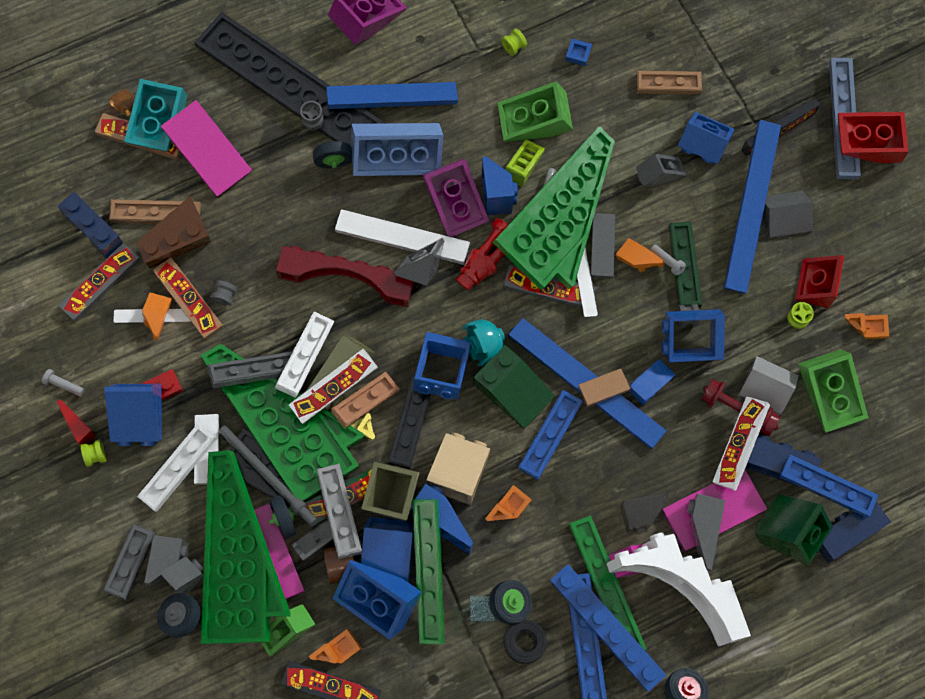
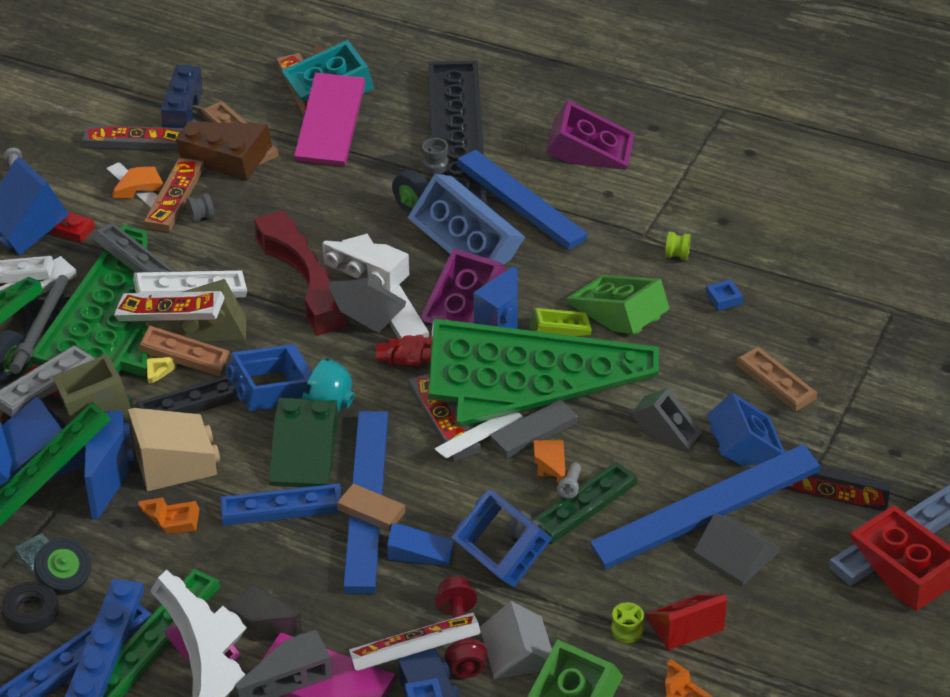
camera: 55 degrees right, 30 degrees down
none -> white slope [322,241,409,292]

